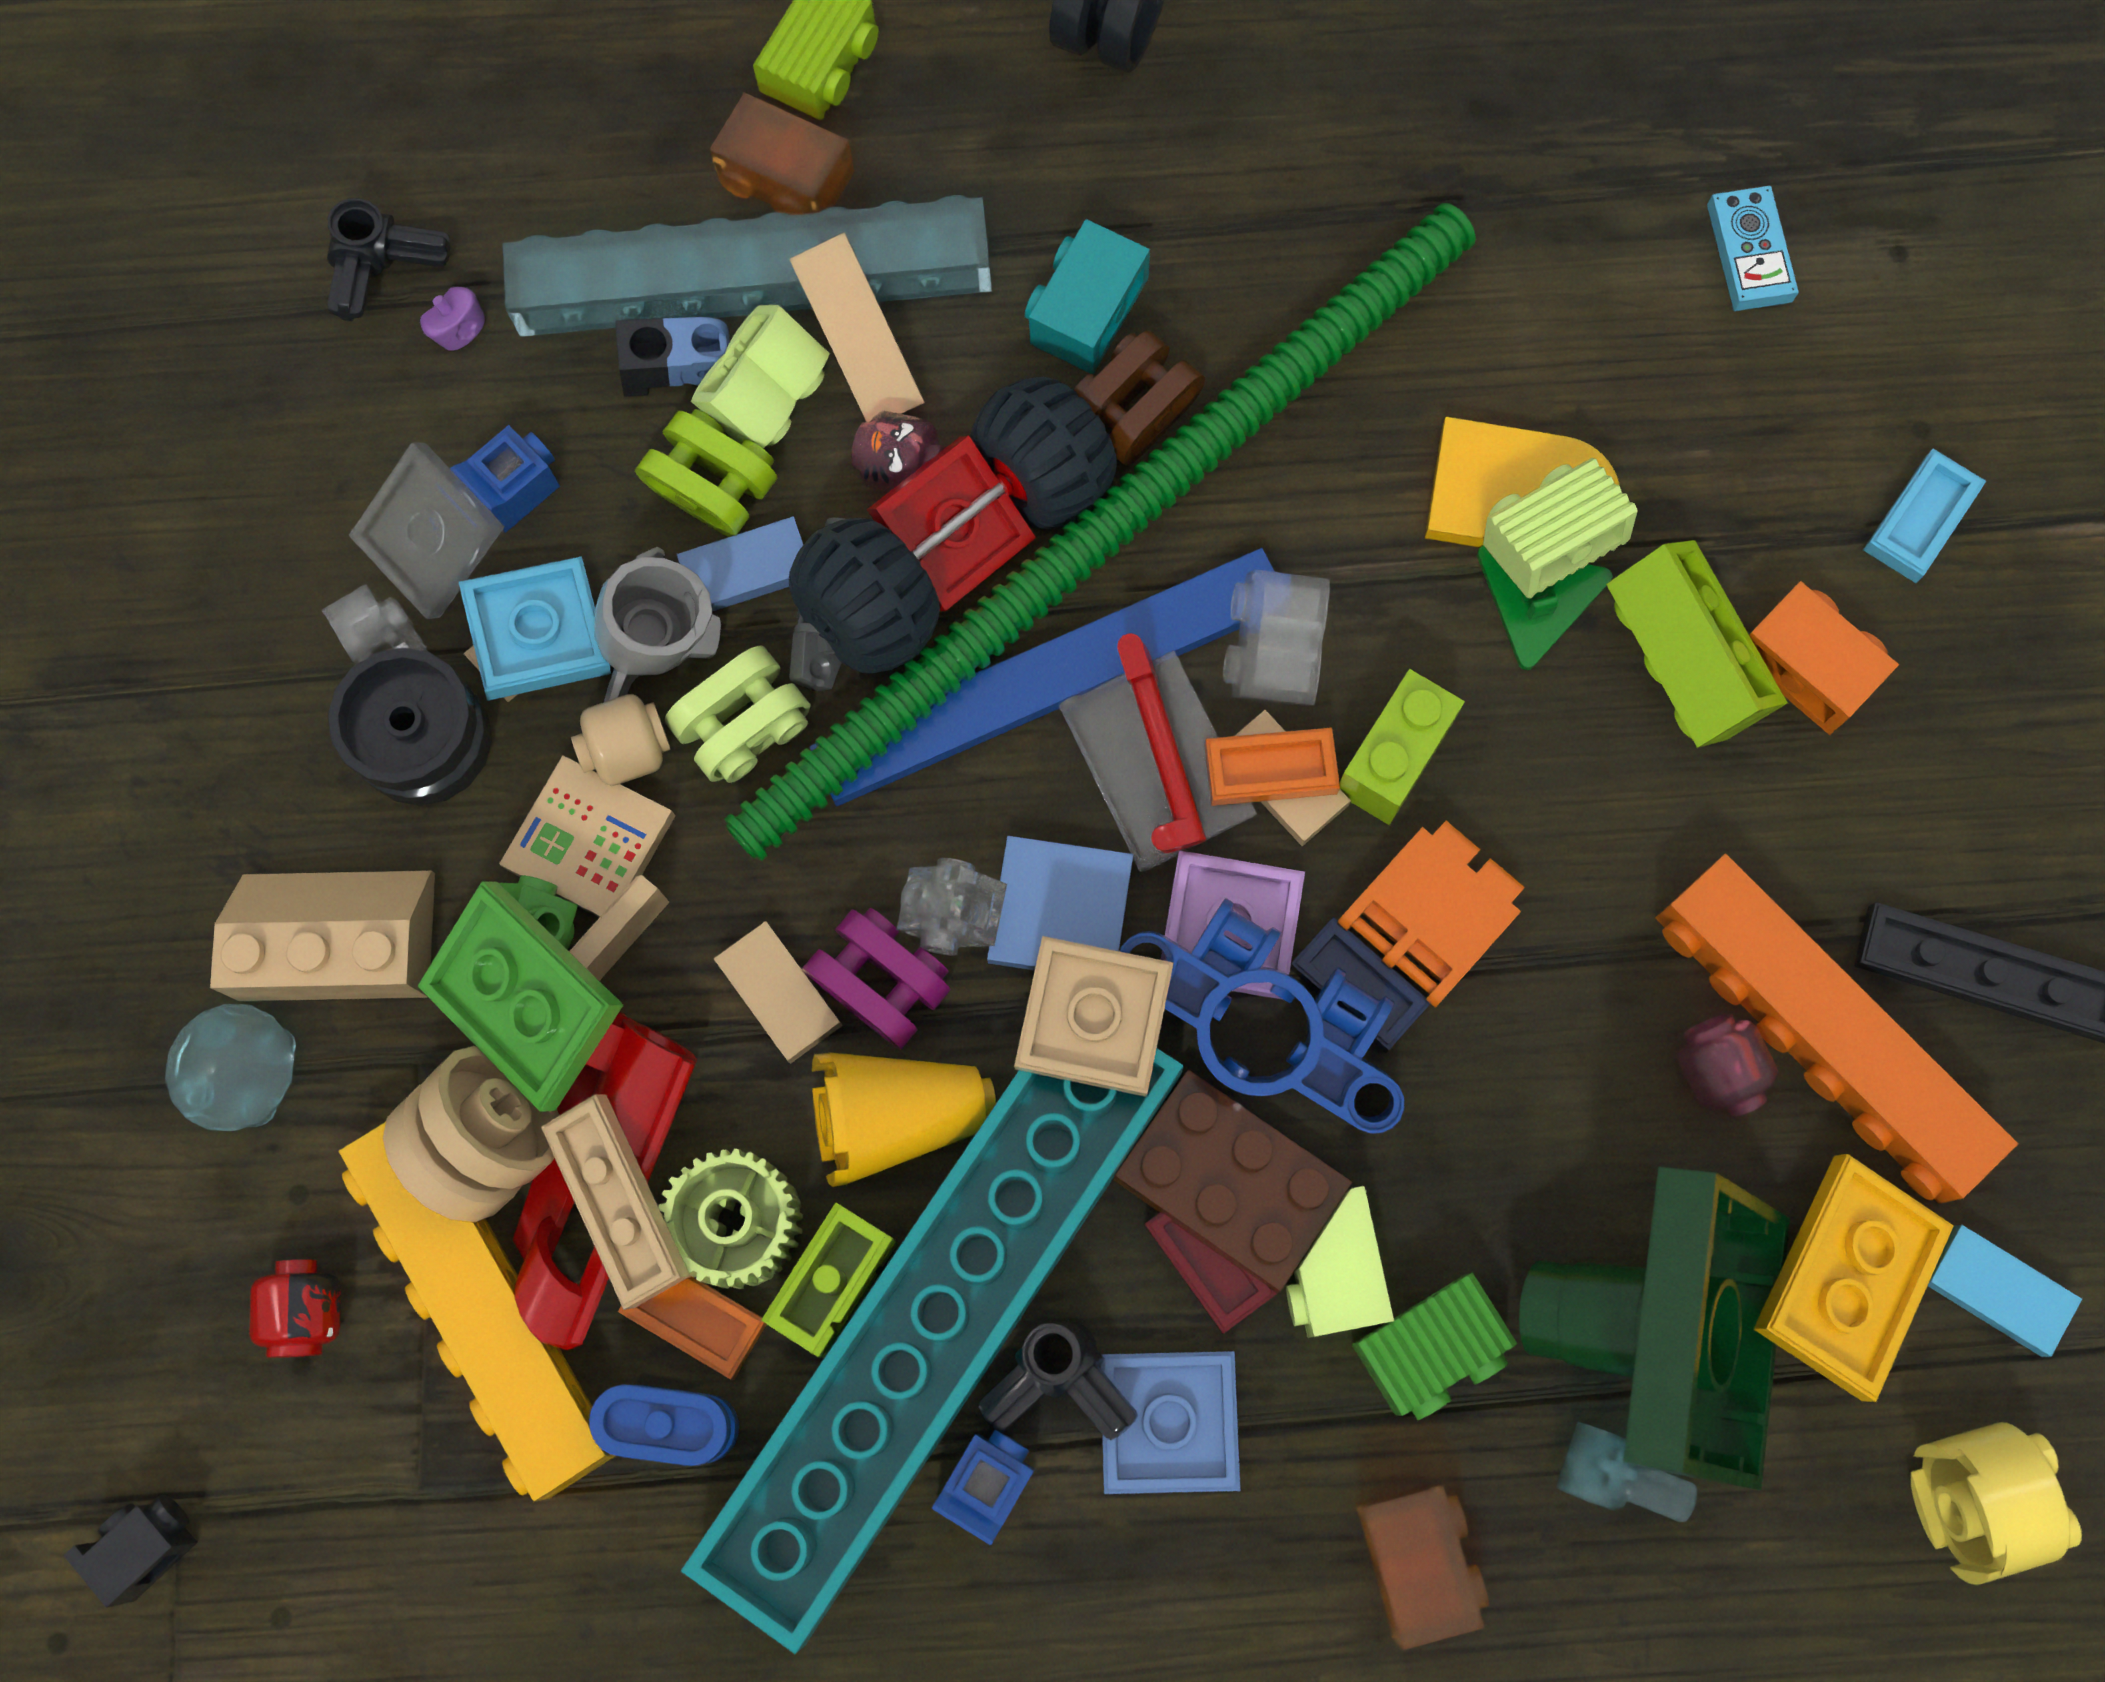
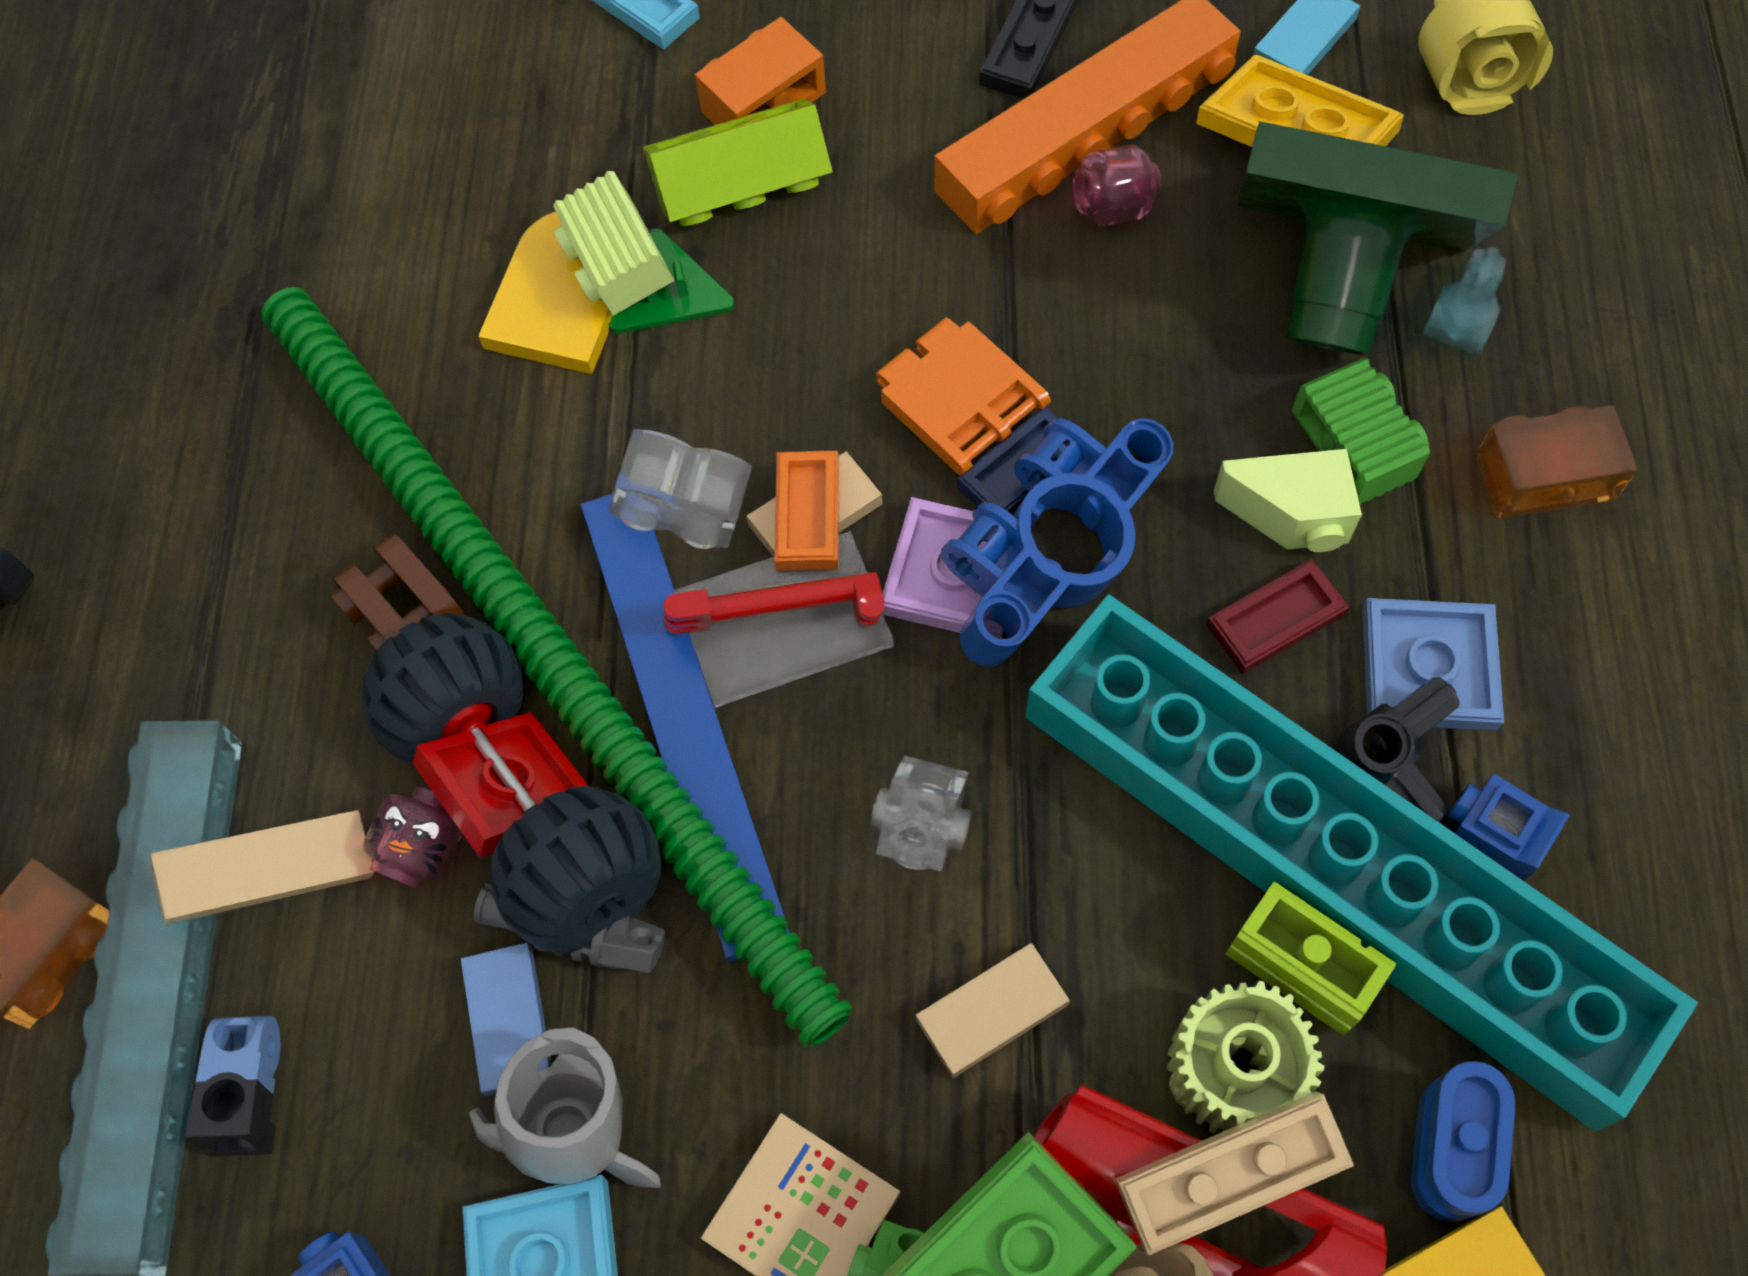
camera: 85 degrees left, 10 degrees down
tan tile [569,875,669,981] -> none
tan head [571,694,671,786] -> none
orange tile [618,1276,767,1380] -> none
lime brick [635,409,777,537] -> none
yellowish green brick [664,646,811,783] -> none
yellowish green brick [691,305,829,449] -> none
magenta brick [802,908,951,1050] -> none
yellow cone [812,1052,996,1187] -> none
medium blue tile [987,836,1133,970] -> none
tan tile [1014,936,1173,1097] -> none
teal brick [1025,219,1150,374] -> none
reddish brown plate [1113,1069,1352,1294] -> none
lime brick [1340,669,1465,826] -> none
medium azure tile [1707,185,1799,311] -> none

